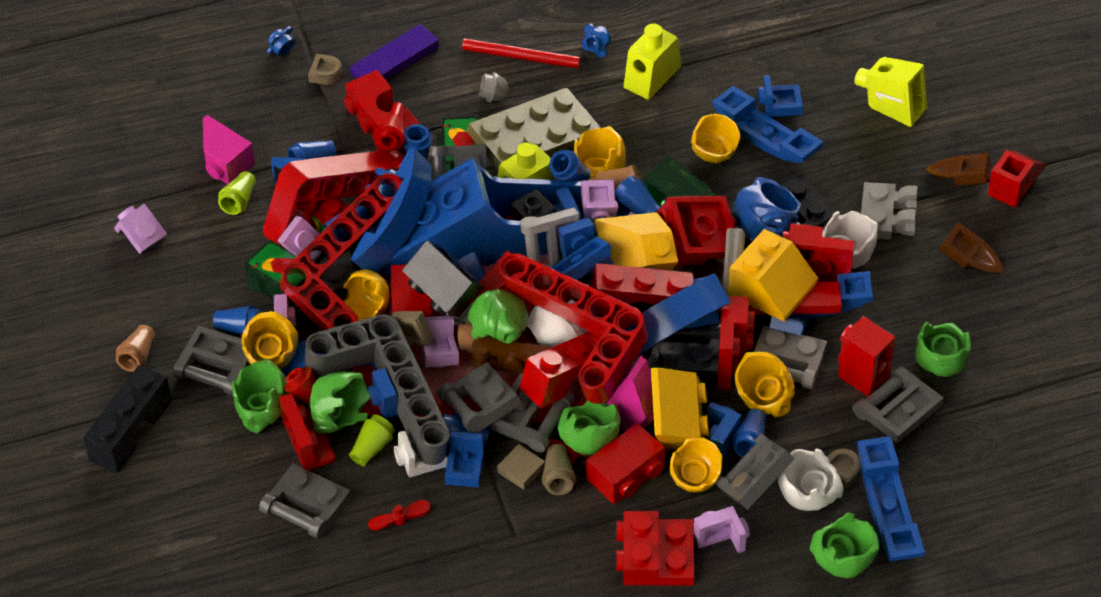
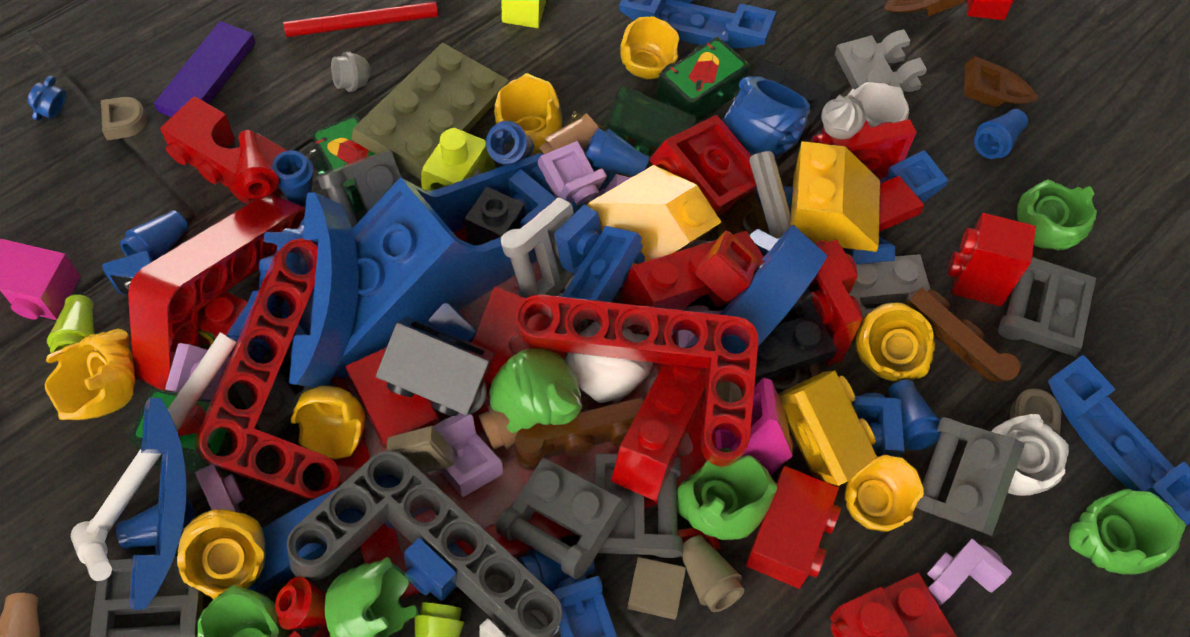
camera: 30 degrees left, 10 degrees up
none -> yellow hair [45,329,136,420]
none -> white bar [71,332,237,581]
none -> blue slope [129,398,186,610]
none -> brick [656,36,750,129]
none -> red slope [695,230,759,302]
none -> light grey plate [821,94,866,140]
none -> reddish brown plate [902,287,1020,383]
none -> blue cone [974,109,1028,159]

